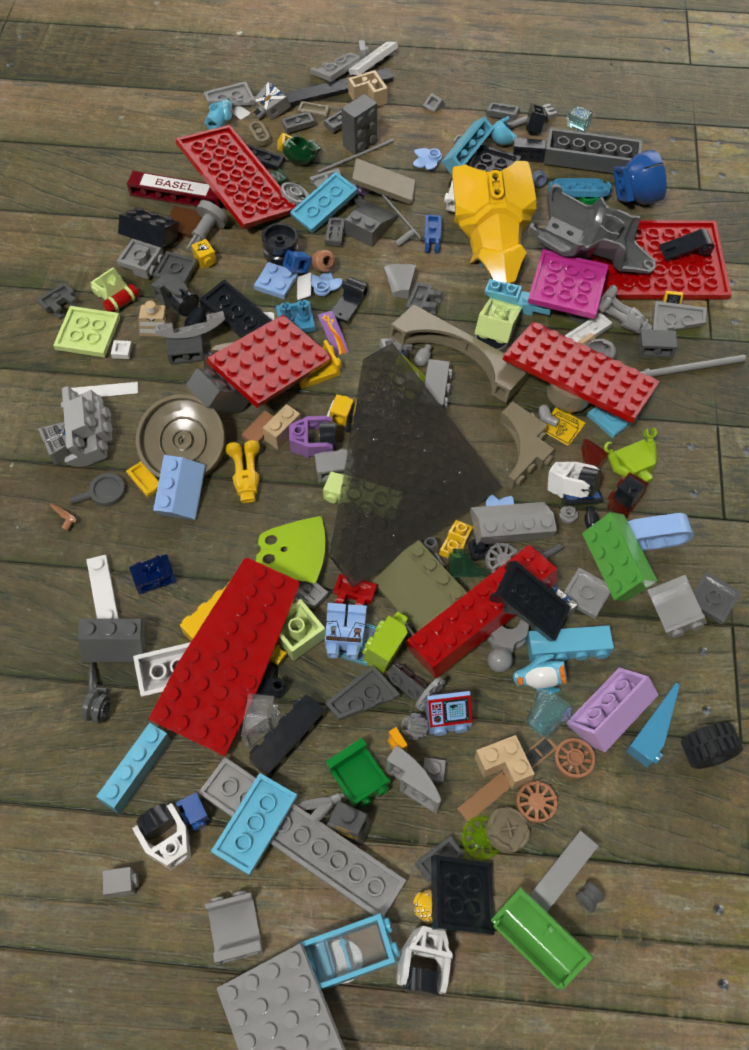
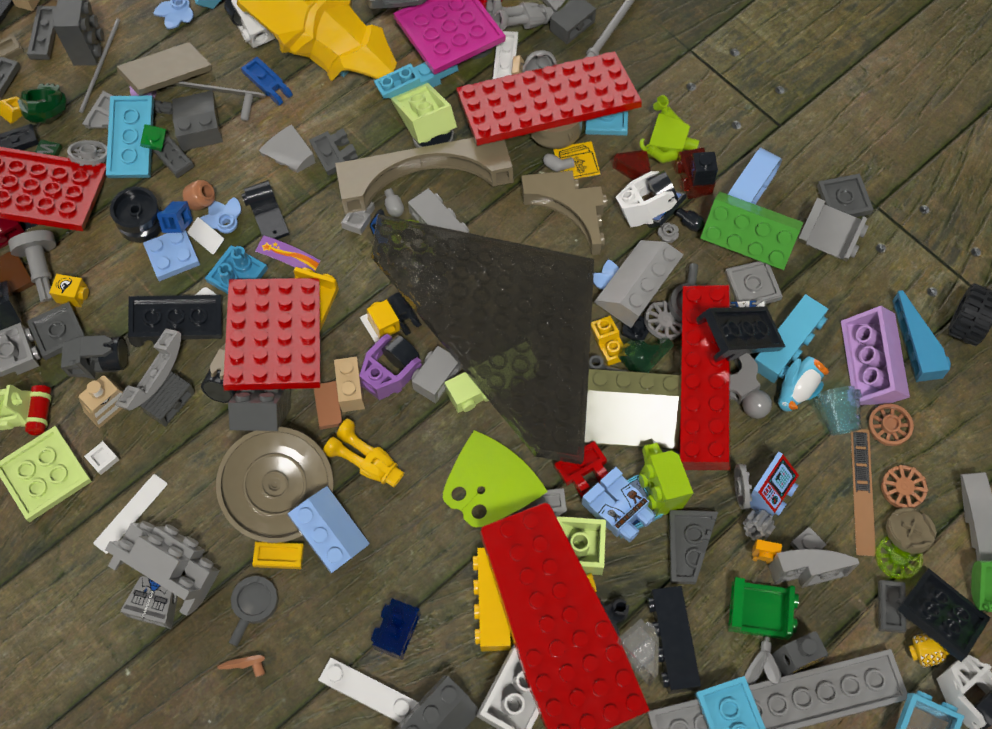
camera: 45 degrees left, 5 degrees up
black brick [184,307,207,327] -> none
dark grey hinge [387,663,428,702] -> none
tan brick [474,735,535,790] -> none
none -> green plate [140,124,166,151]

